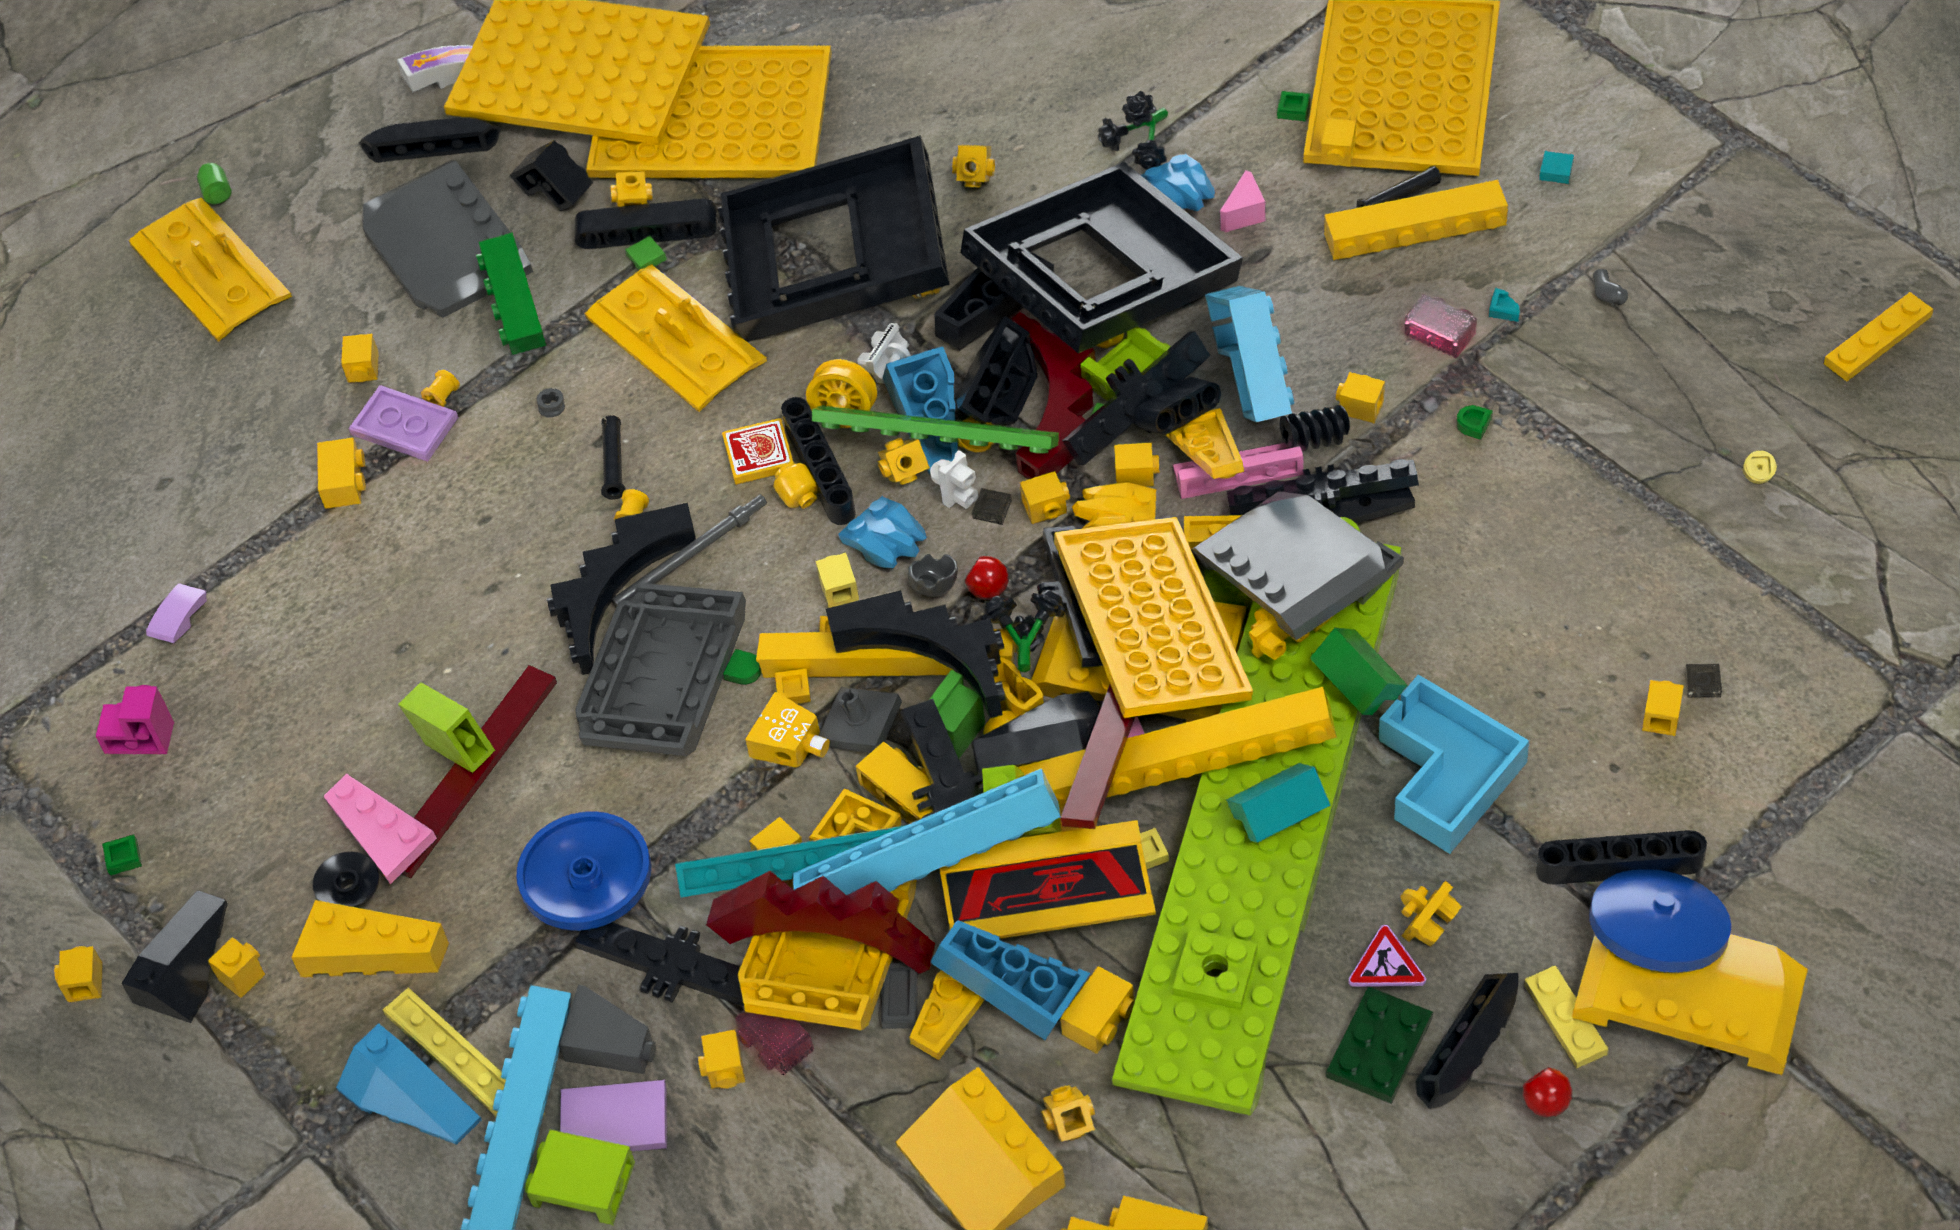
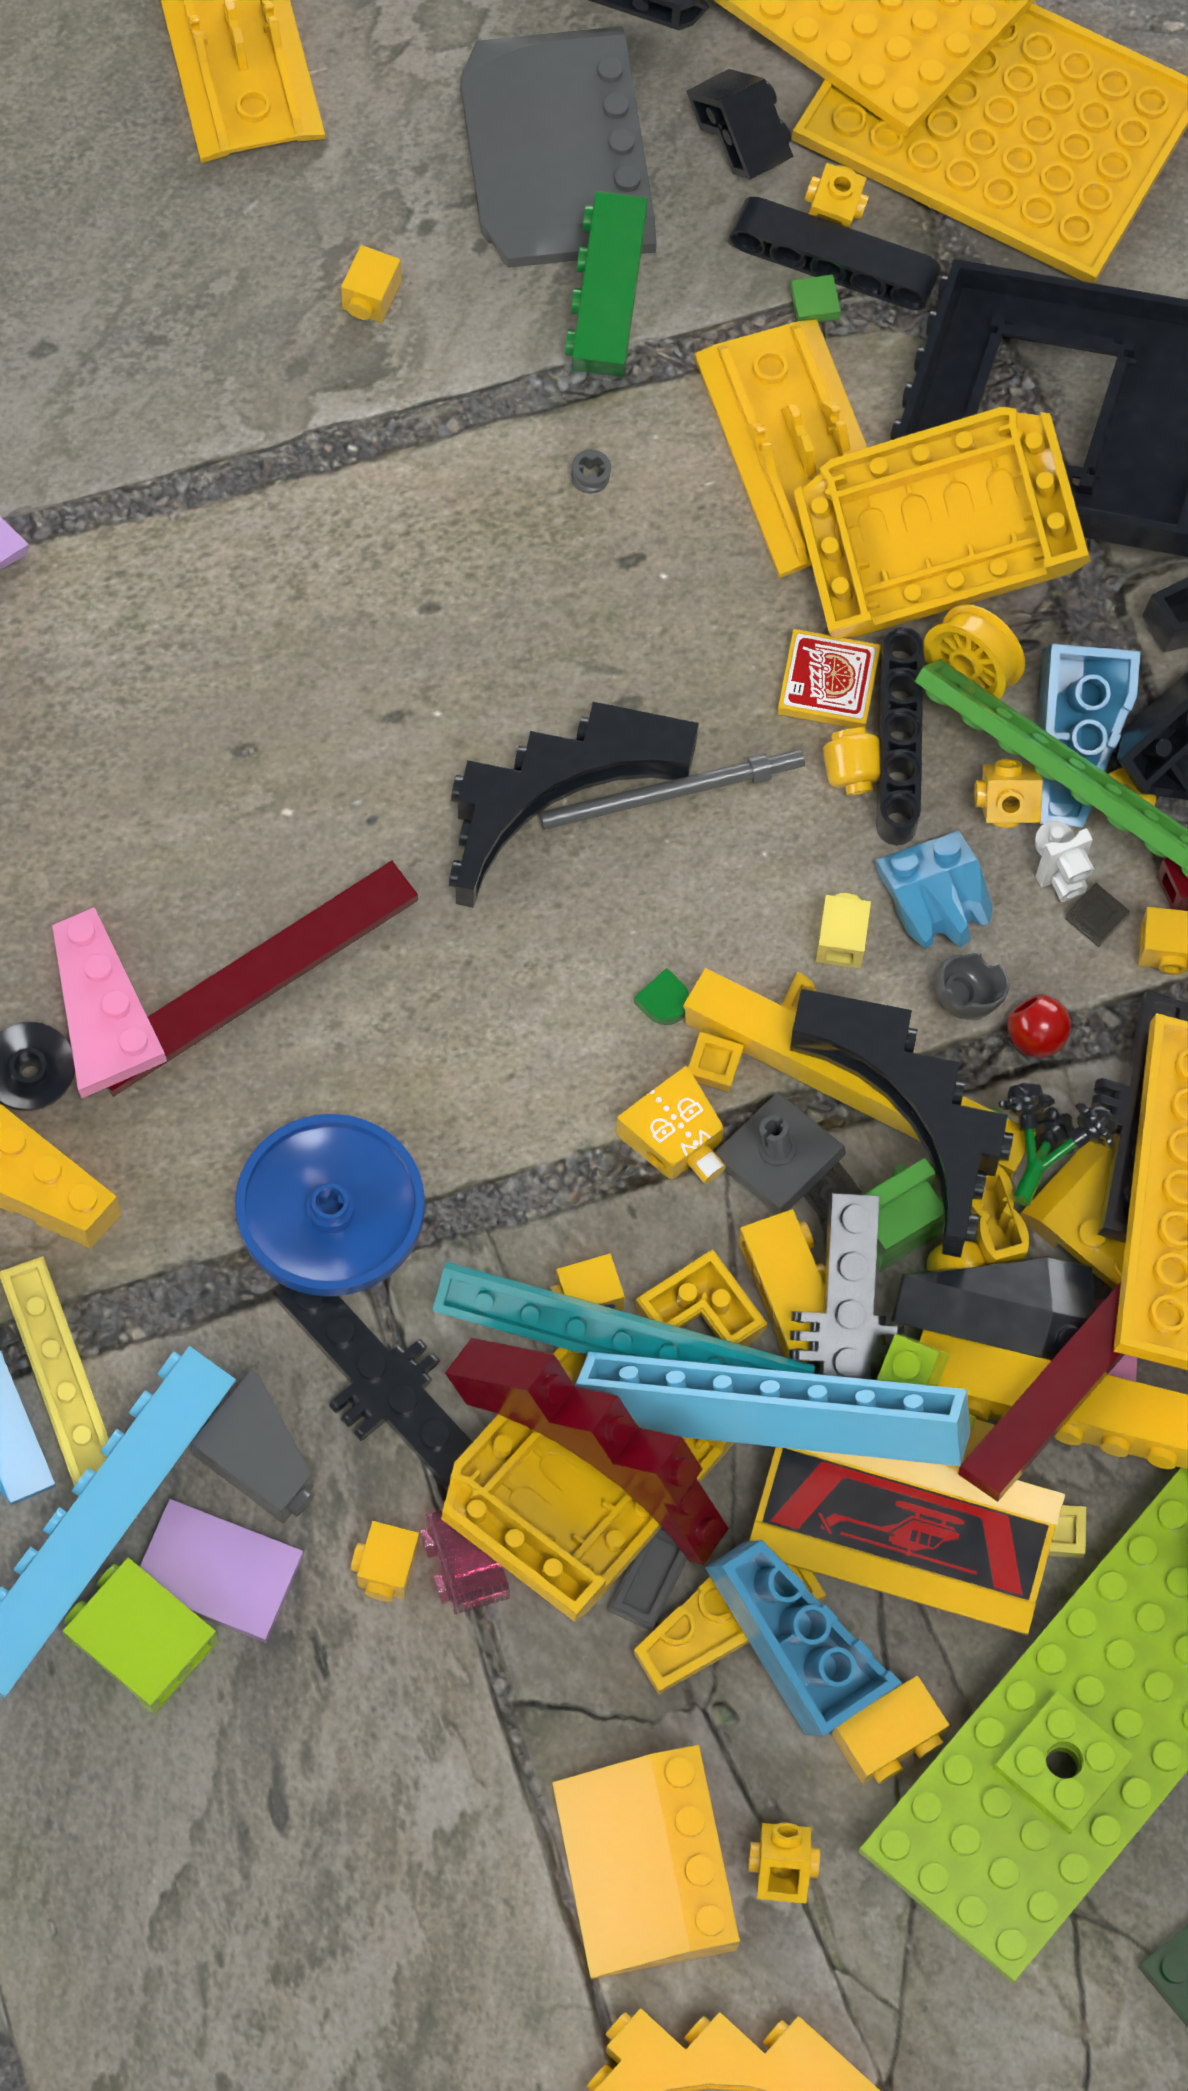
camera: 15 degrees right, 15 degrees up
yellow brick [317,437,366,509] -> none
lavender tile [349,385,458,462] -> none
lime brick [398,682,495,773] -> none
yellow bush [421,370,460,407] -> none
dark grey slope [575,583,746,756] -> none
black pin [601,415,626,500] -> none
yellow bush [614,489,649,521] -> none
white hips [857,323,911,383] -> none
none -> yellow slope [793,407,1091,638]

